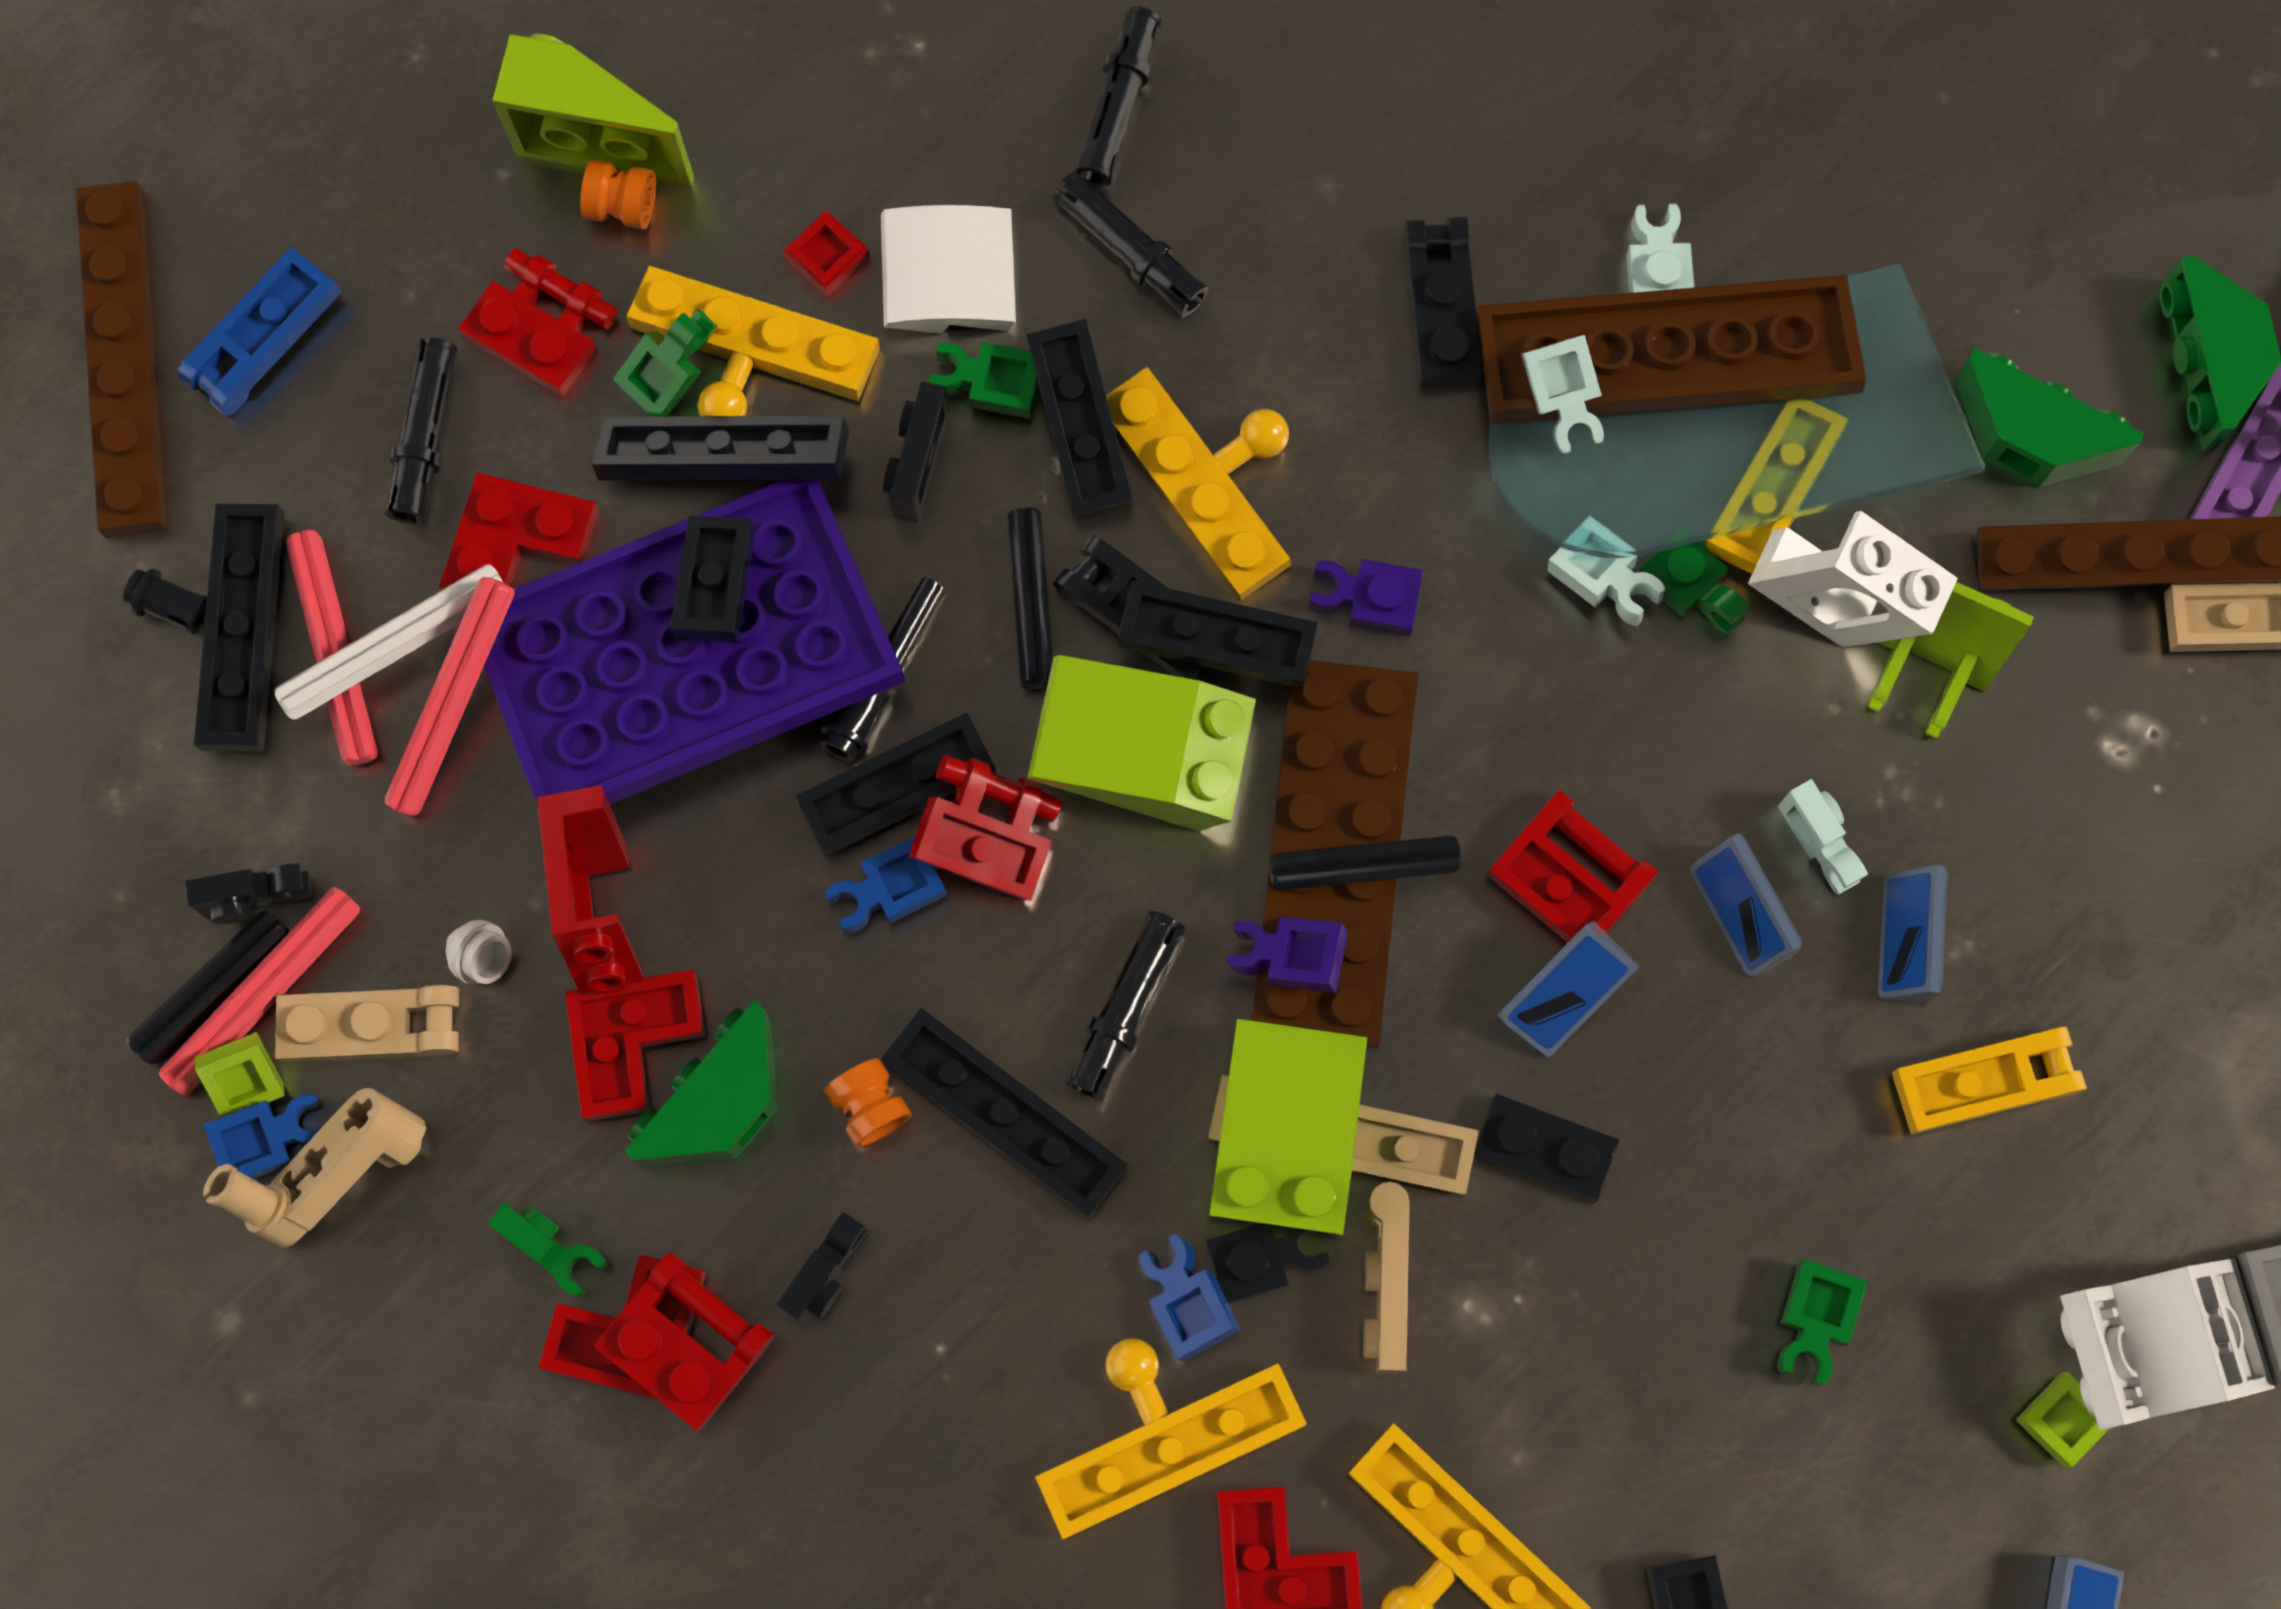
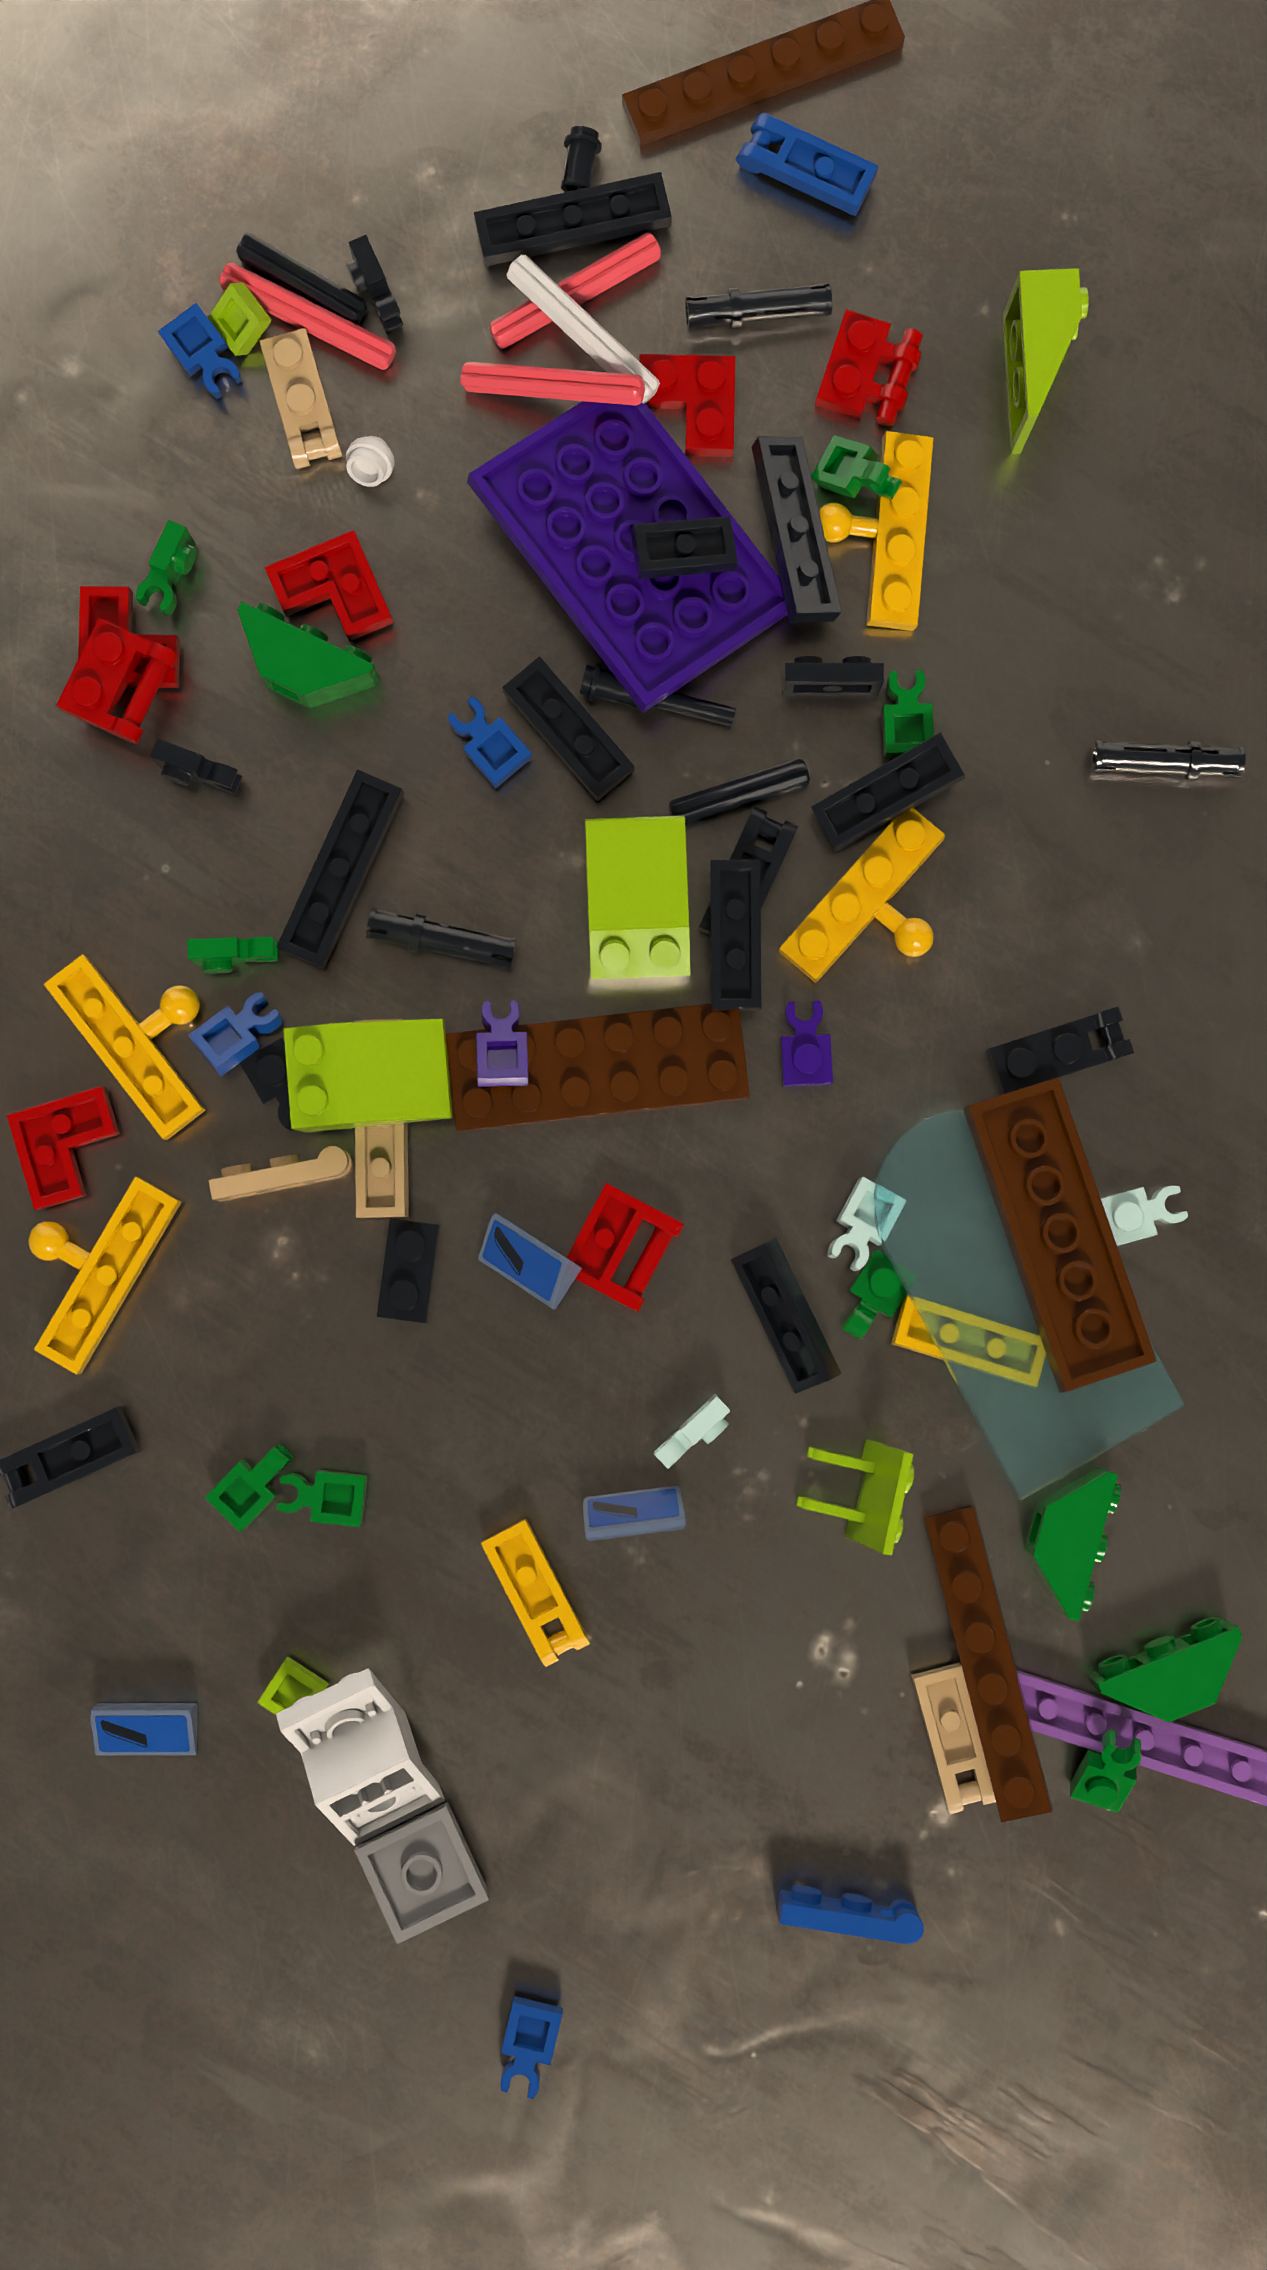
camera: 75 degrees right, 10 degrees up
tan beam [203,1088,426,1248] -> none
red panel [537,785,644,994] -> none
orange wheel [580,159,656,230] -> none
red tile [782,210,870,297] -> none
orange wheel [823,1058,912,1148] -> none
white slope [881,205,1016,334] -> none
red plate [908,755,1062,901] -> none
black pin [1052,171,1209,318] -> none
black axle [1269,835,1461,891] -> none
light aqua plate [1521,335,1604,454] -> none
slope [1690,833,1803,977] -> none
white panel [1748,511,1958,648] -> none
none -> green plate [187,937,279,974]
none -> green plate [205,1443,294,1533]
none -> black plate [731,1238,841,1394]

